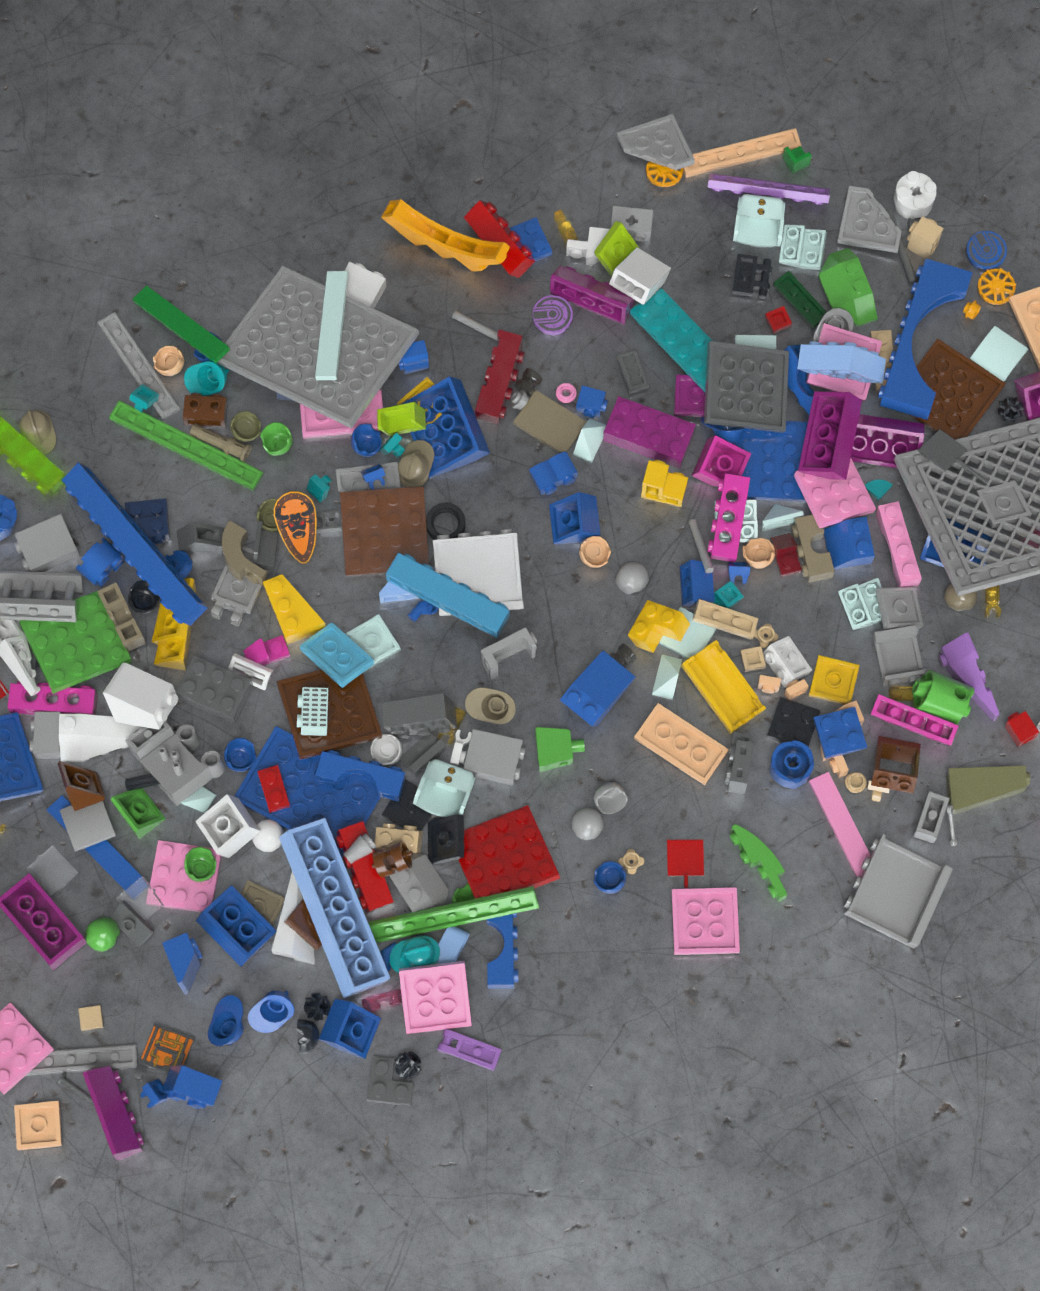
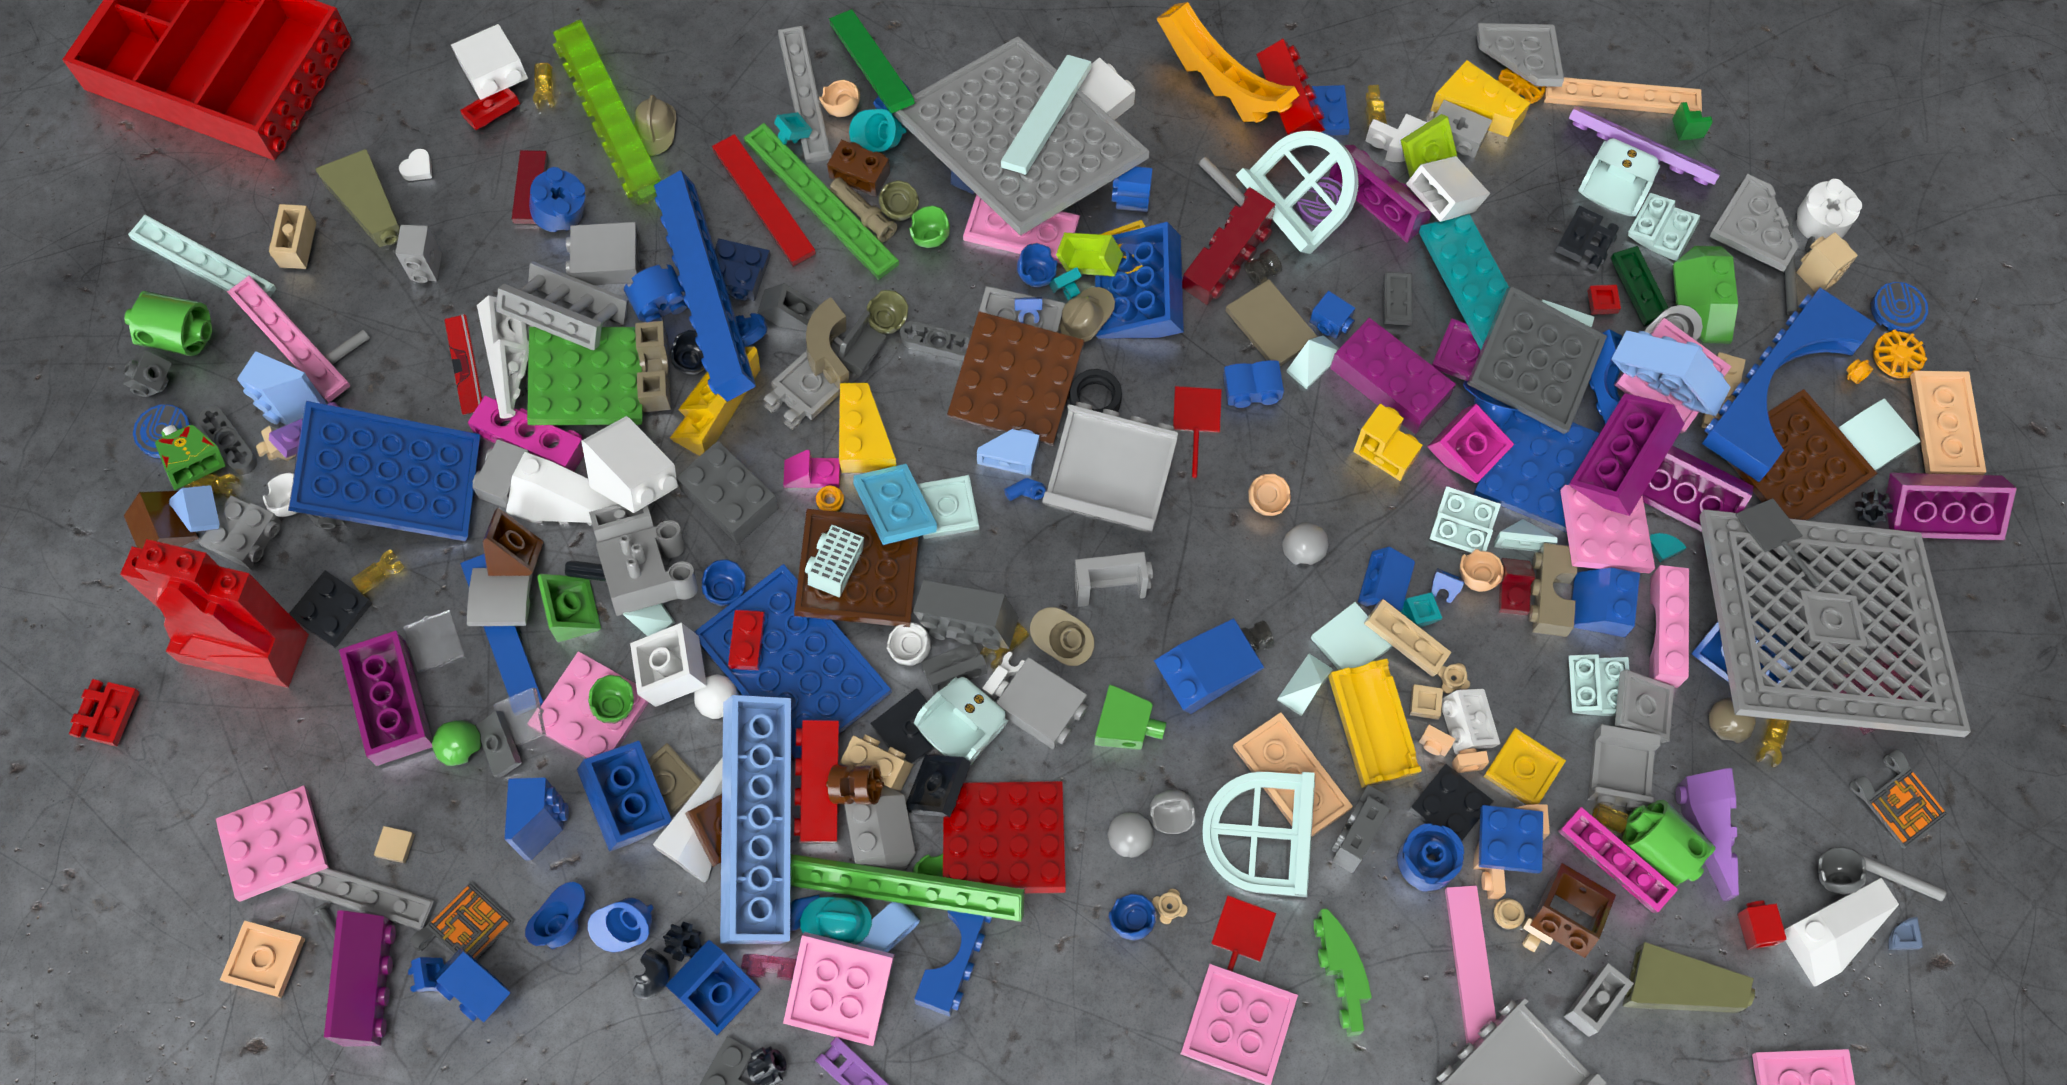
camera: 20 degrees right, 5 degrees down
white tile [228,653,273,691] -> none
shield [274,491,316,563] -> none
teal tile [306,474,332,503] -> none
blue arch [315,750,406,802] -> none
light grey cone [343,833,376,864] -> none
dark azure brick [386,553,510,638] -> none
light grey plate [510,390,529,410] -> none
blue slope [549,492,601,544] -> none
bright pink plate [556,383,576,403] -> none
yellow brick [628,600,690,653] -> none
light grey bar [689,519,714,573] -> none
dark pink brick [707,473,750,563] -> none
light grey hinge [947,805,958,846] -> none
none -> red tile [712,134,816,267]
none -> light orange plate [816,486,844,512]
none -> red piece [1173,386,1222,478]
none -> light aqua window [1203,772,1315,897]
none -> light aqua window [1236,131,1358,254]
none -> yellow wedge [1430,60,1530,137]

